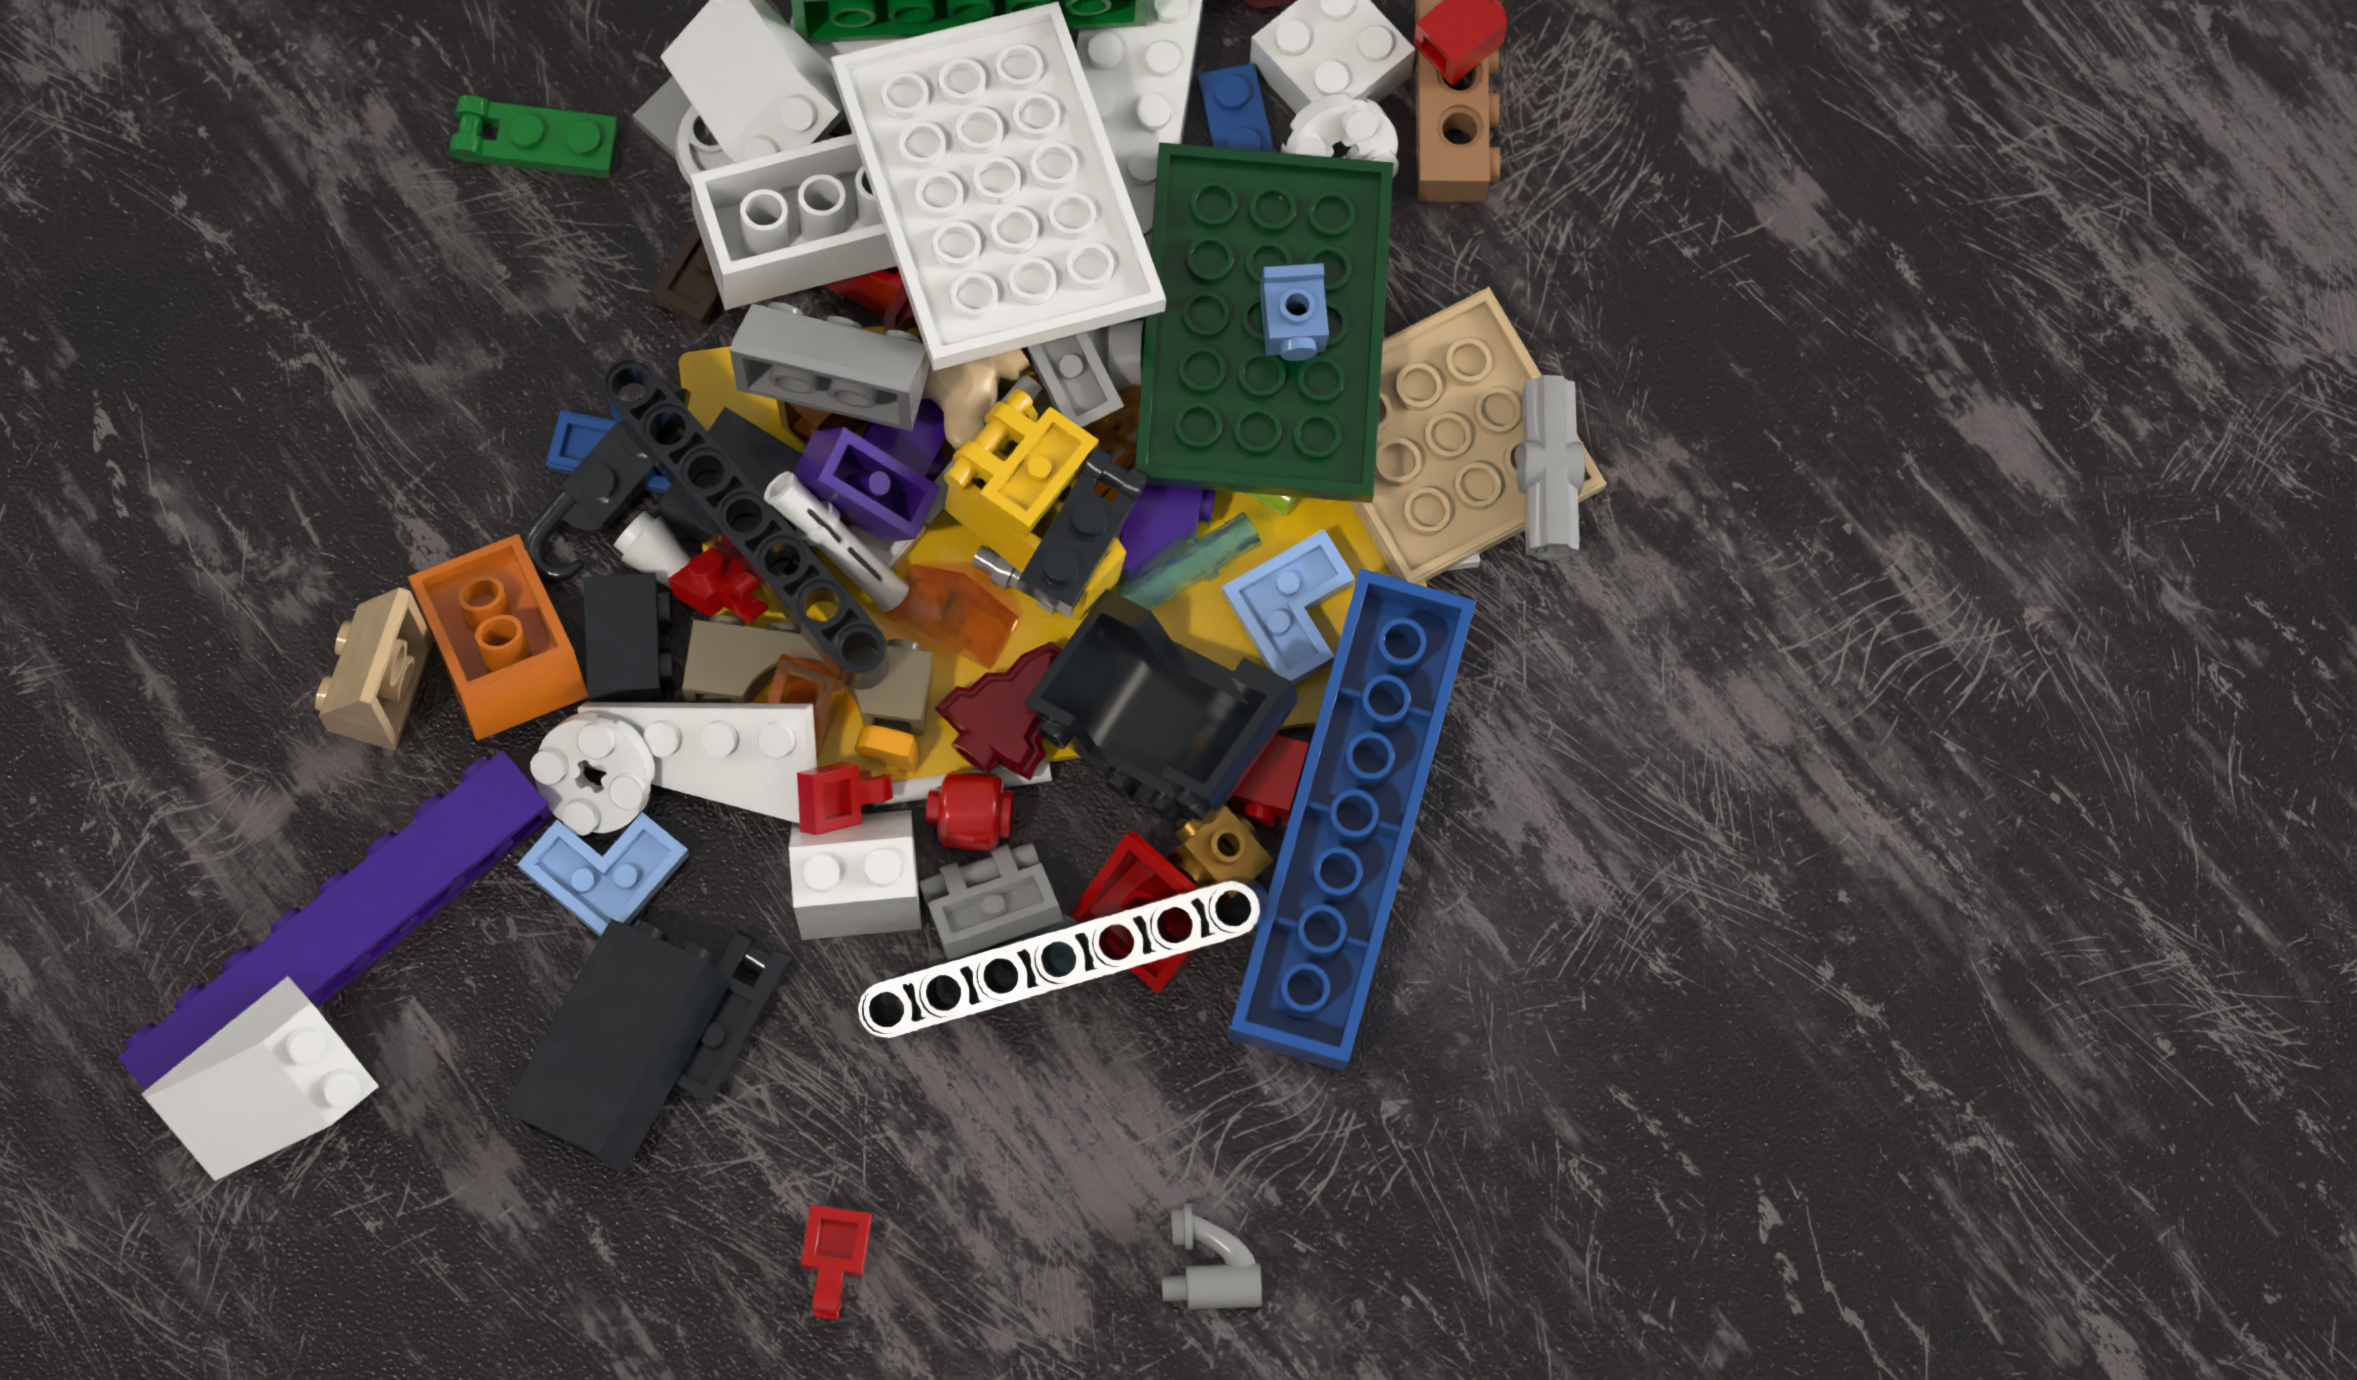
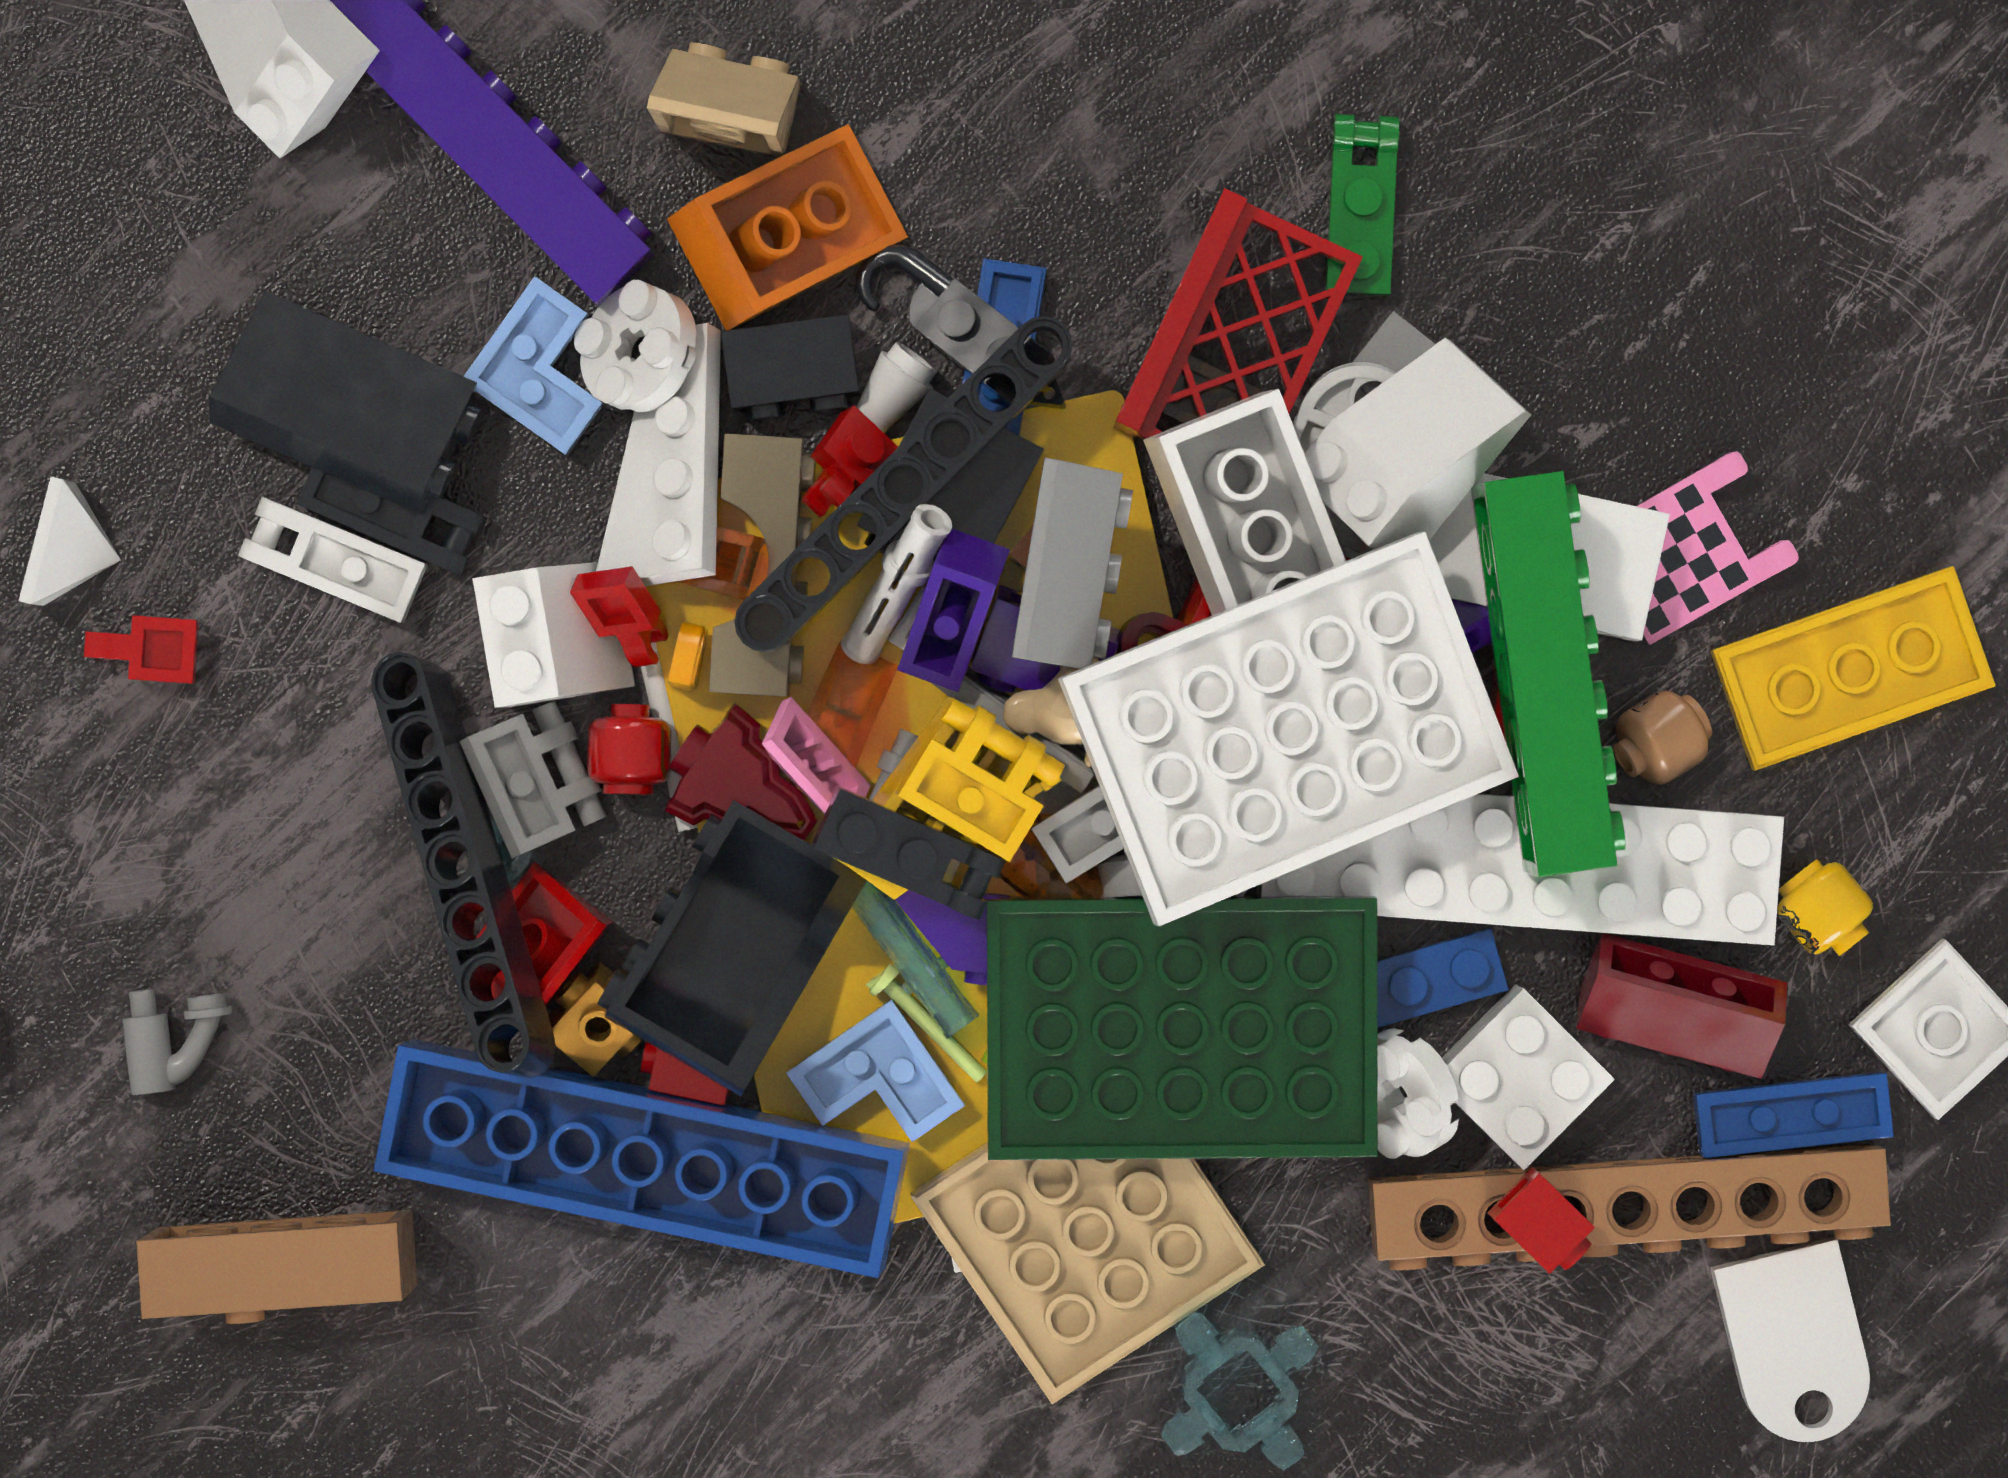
camera: 90 degrees right, 15 degrees up
medium blue brick [1259,263,1329,361] -> none
light grey piece [1516,375,1585,560] -> none
none -> white slope [18,477,121,606]
none -> medium nougat brick [136,1209,418,1324]
none -> white plate [238,497,428,623]
none -> bright pink slope [762,697,871,815]
none -> yellowish green piece [866,963,987,1083]
none -> red fence [1113,188,1363,439]
none -> clear light blue piece [1160,1311,1318,1470]

